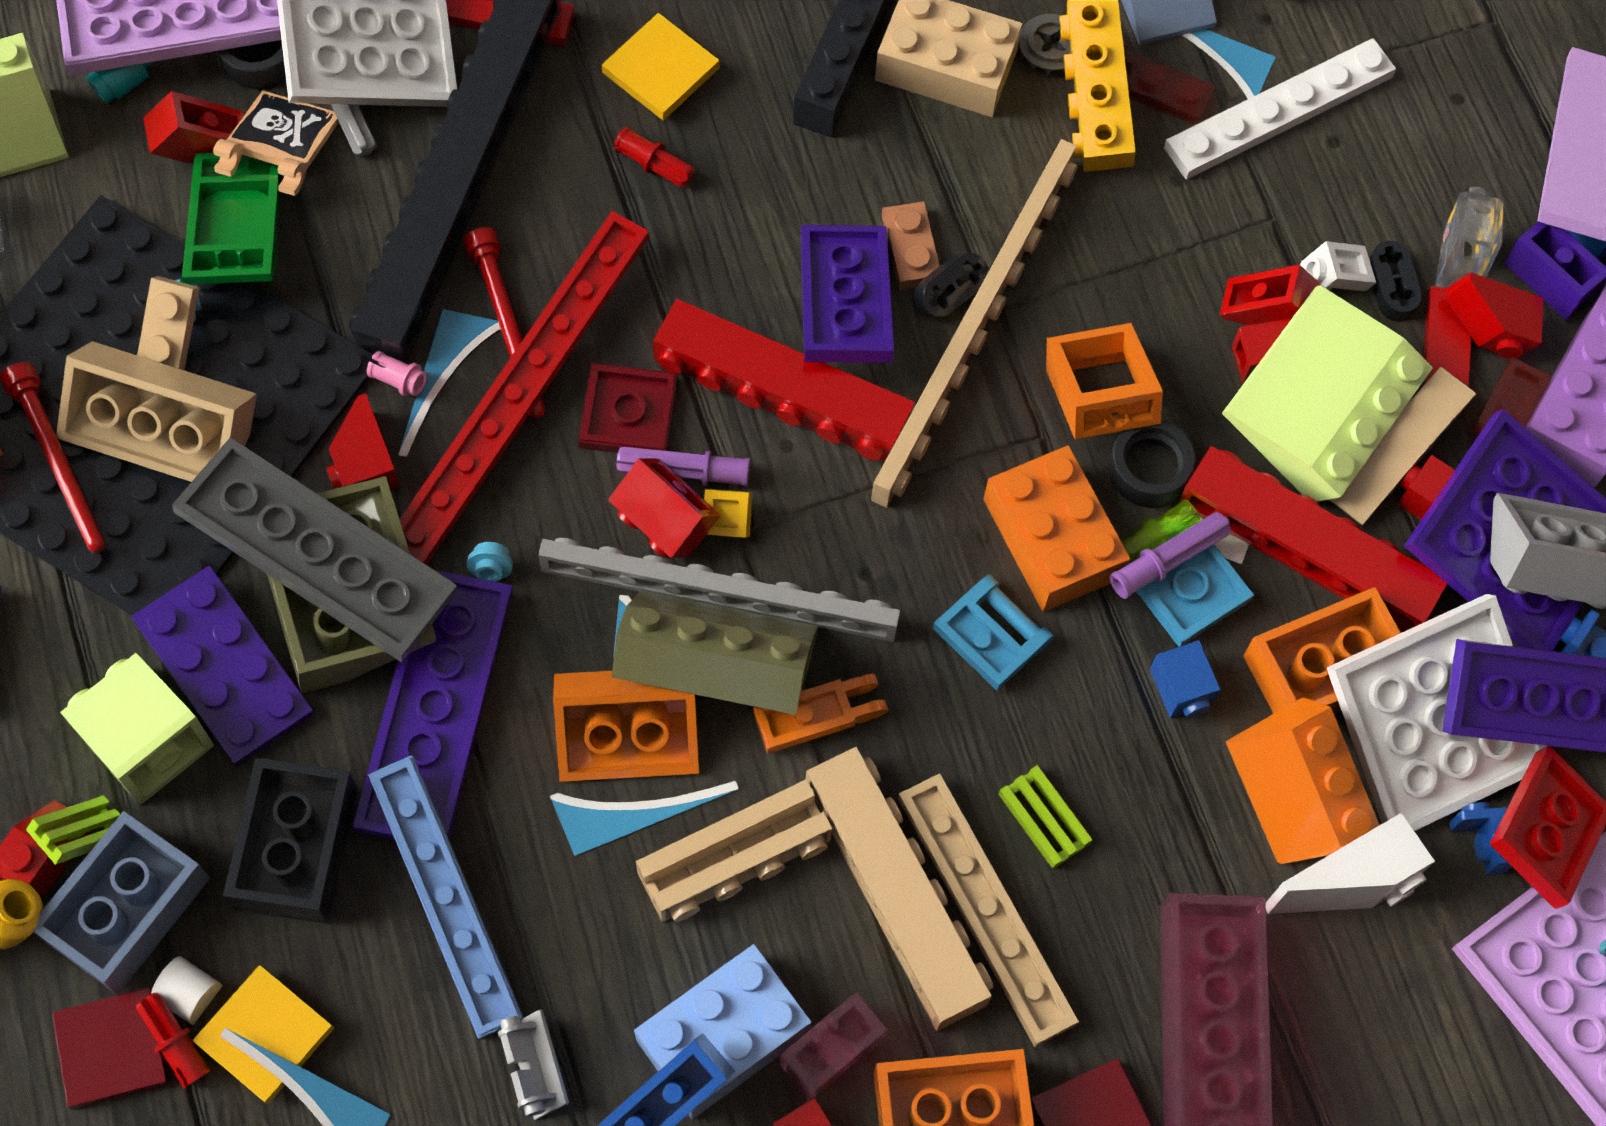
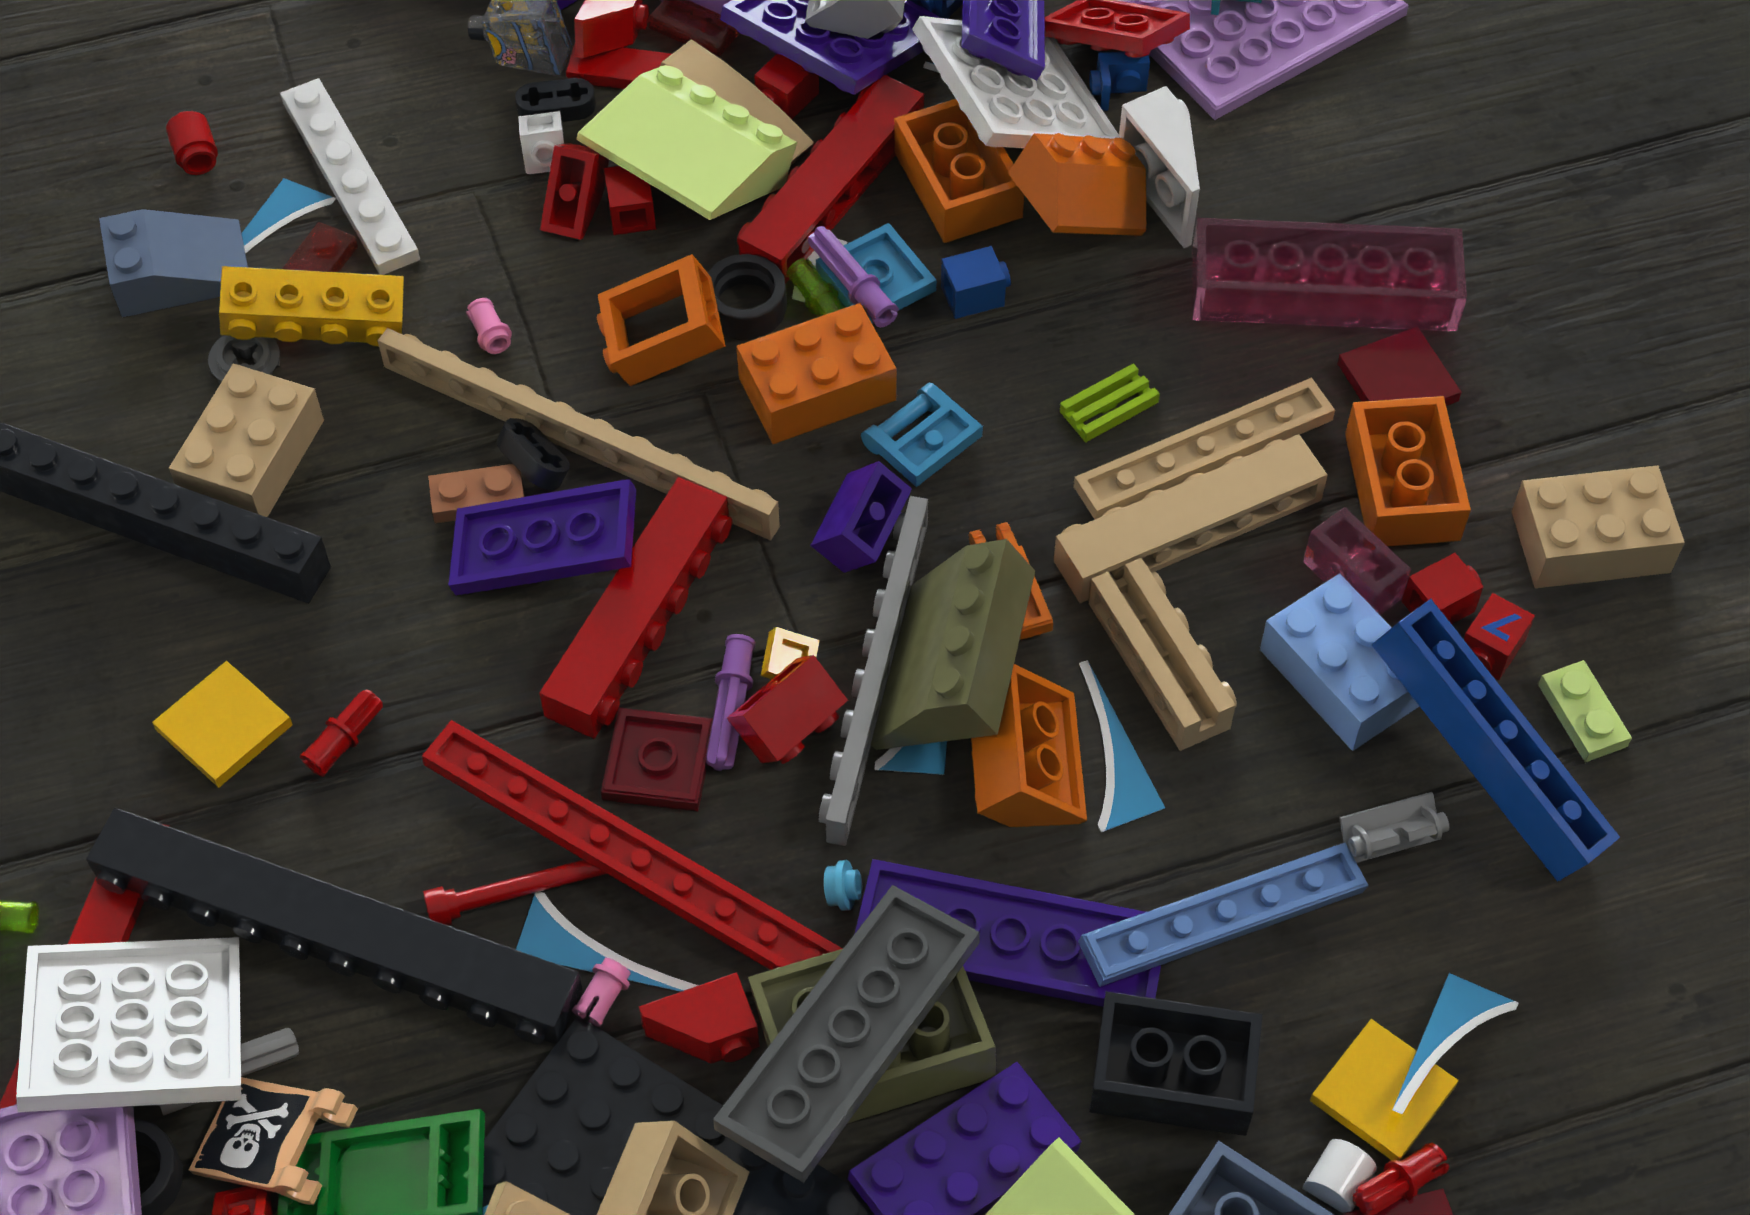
camera: 85 degrees left, 10 degrees down
none -> bright pink pin [466,298,512,354]
none -> dark purple brick [810,461,912,573]

